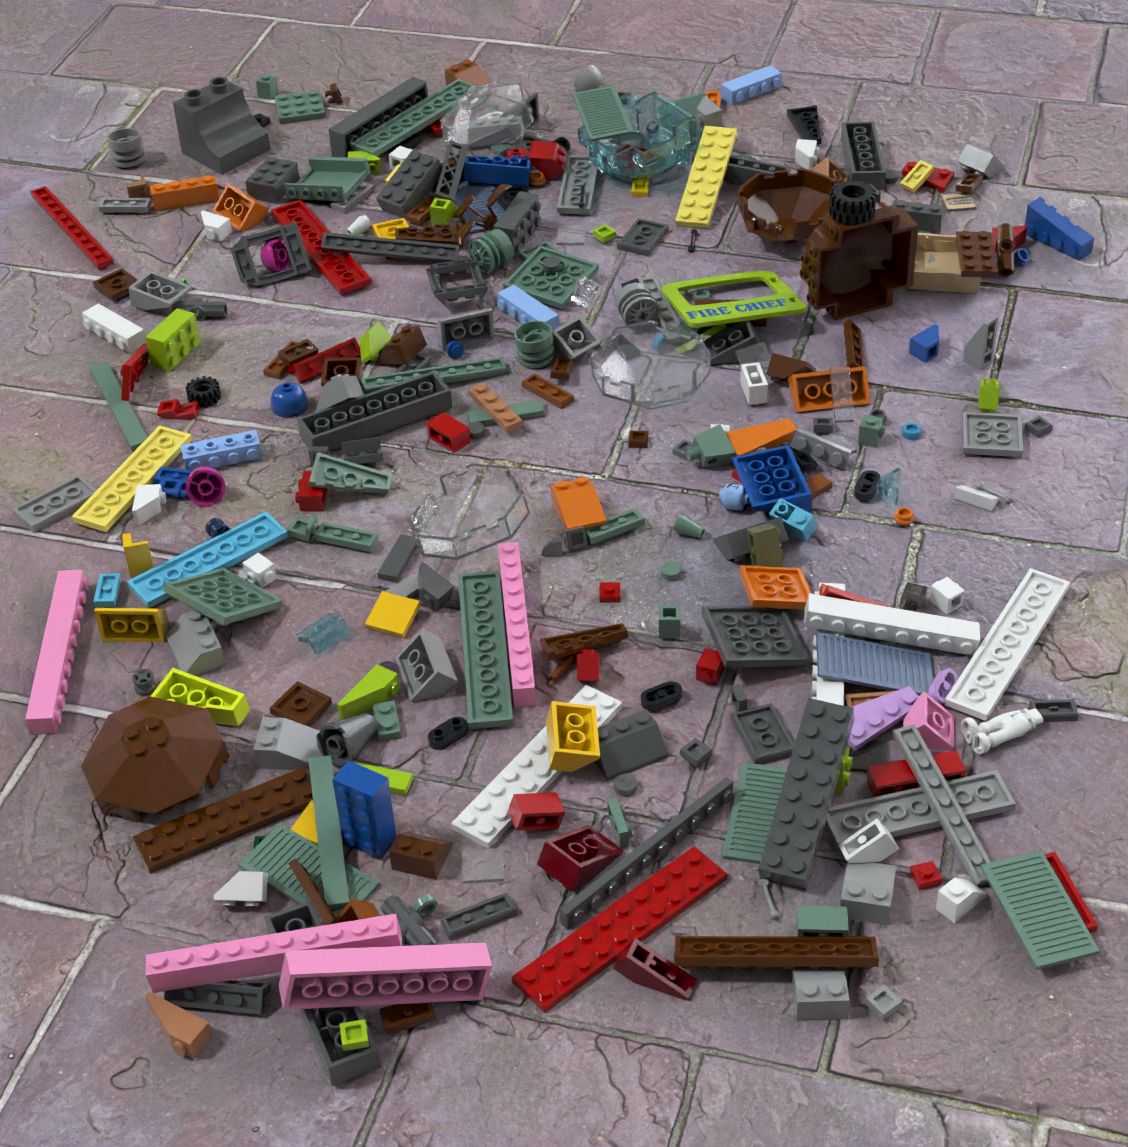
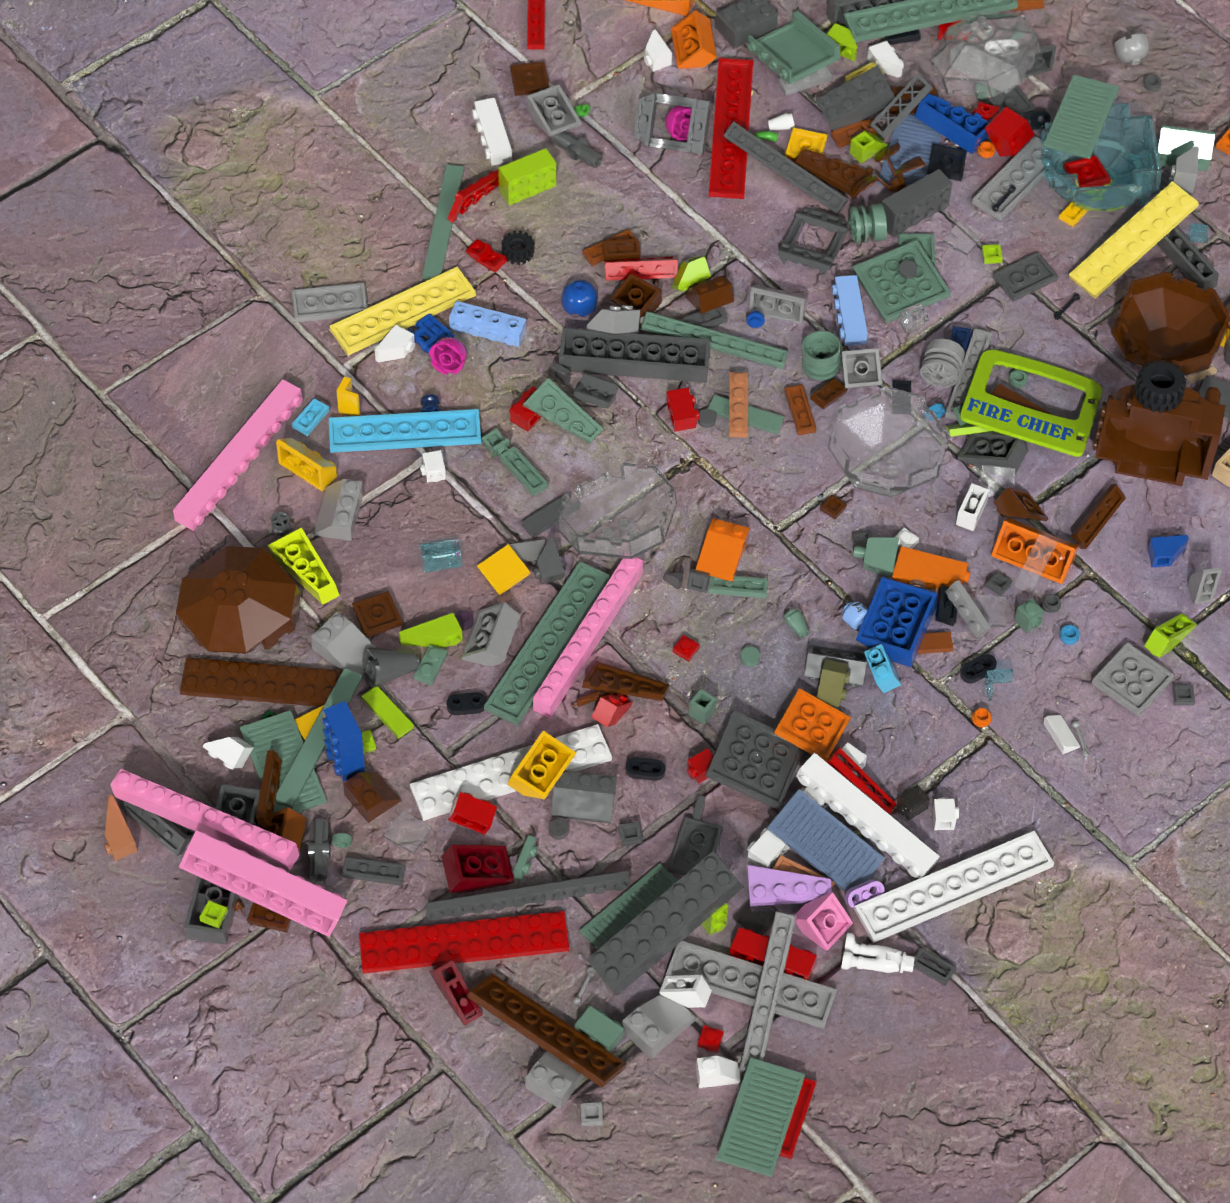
camera: 30 degrees right, 15 degrees up
sand green plate [163,568,283,625] -> none

